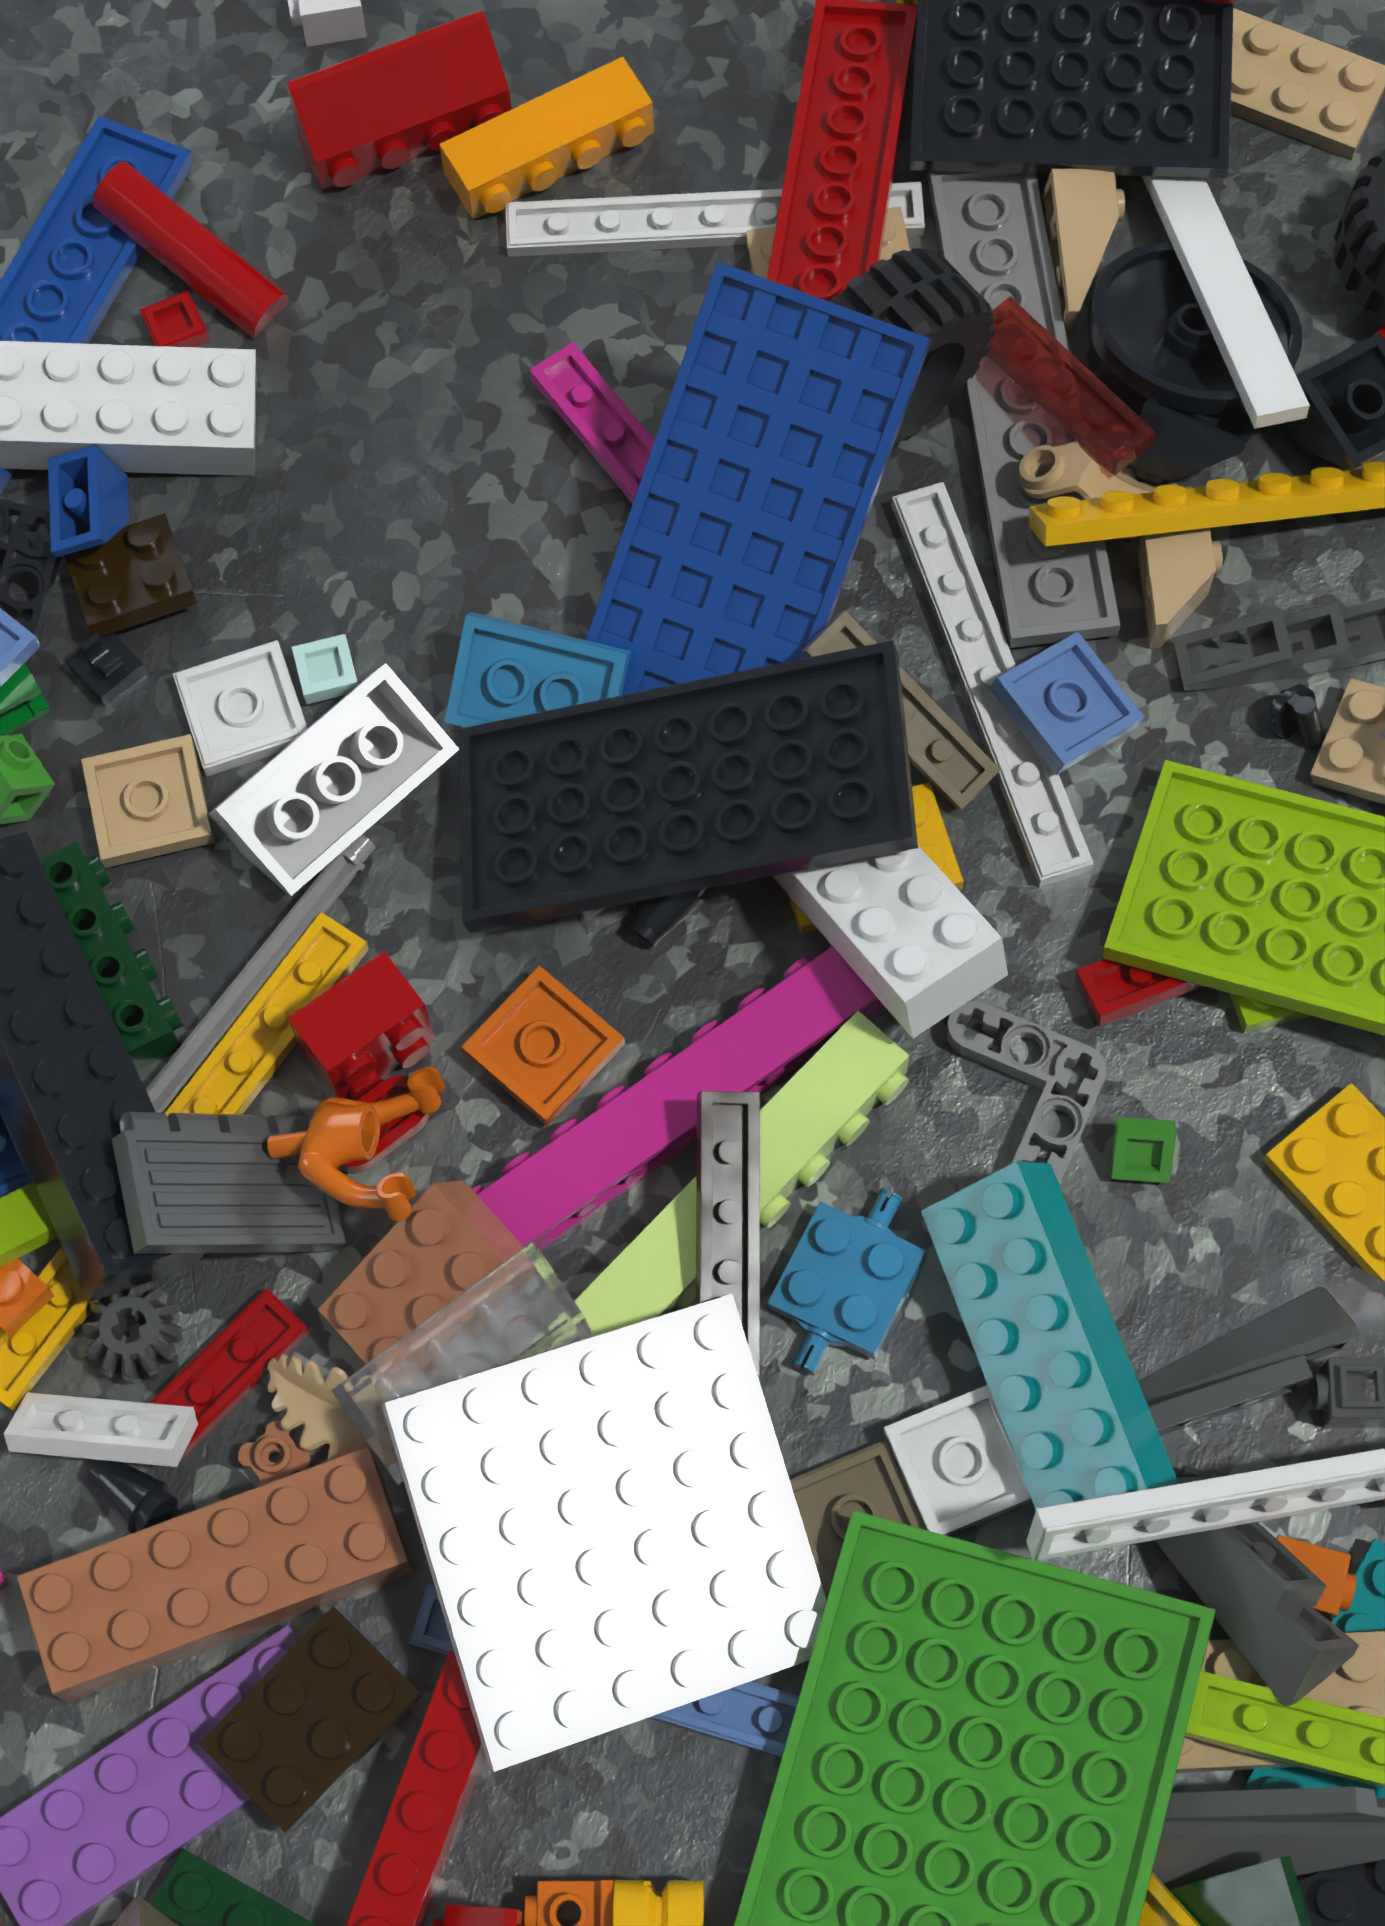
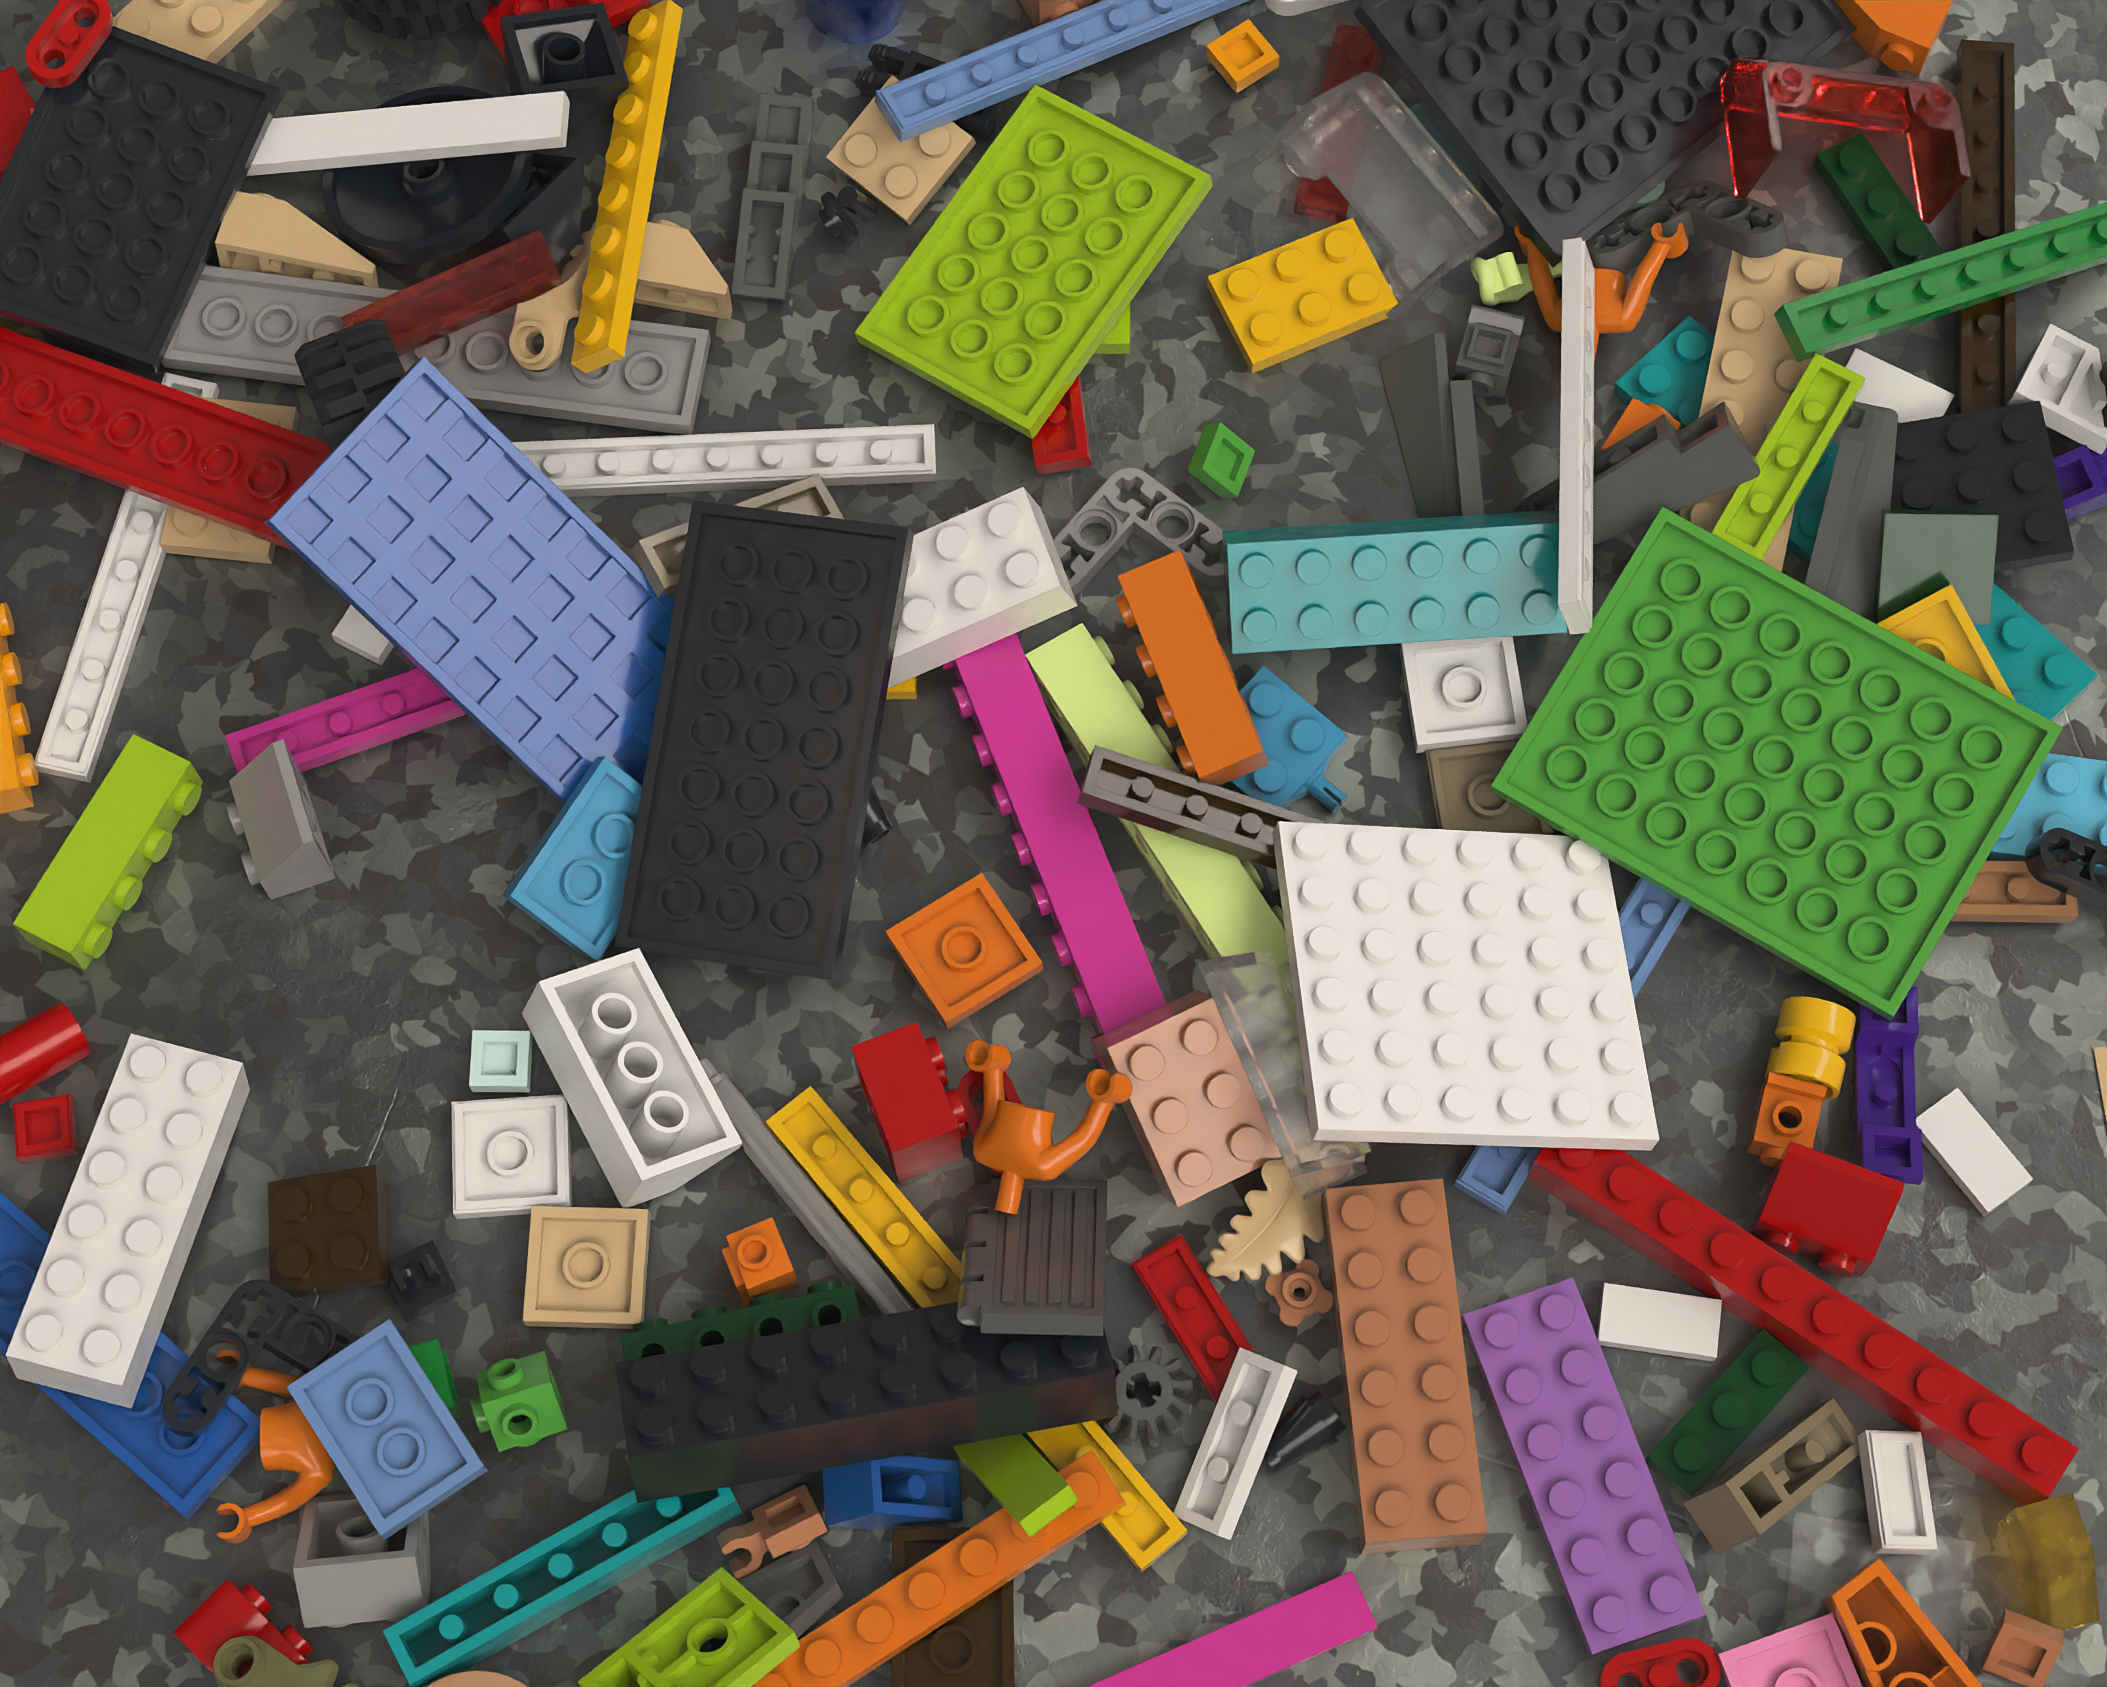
camera: 75 degrees left, 0 degrees up
blue slope [48,444,130,557] -> none
dark brown plate [199,1606,423,1835] -> none
medium blue plate [989,631,1145,775] -> none
none -> lime brick [13,734,203,971]
none -> light grey slope [226,739,336,900]
none -> orange window [721,1217,799,1308]
none -> orange wedge [1115,550,1270,786]
none -> white tile [1597,1283,1722,1362]

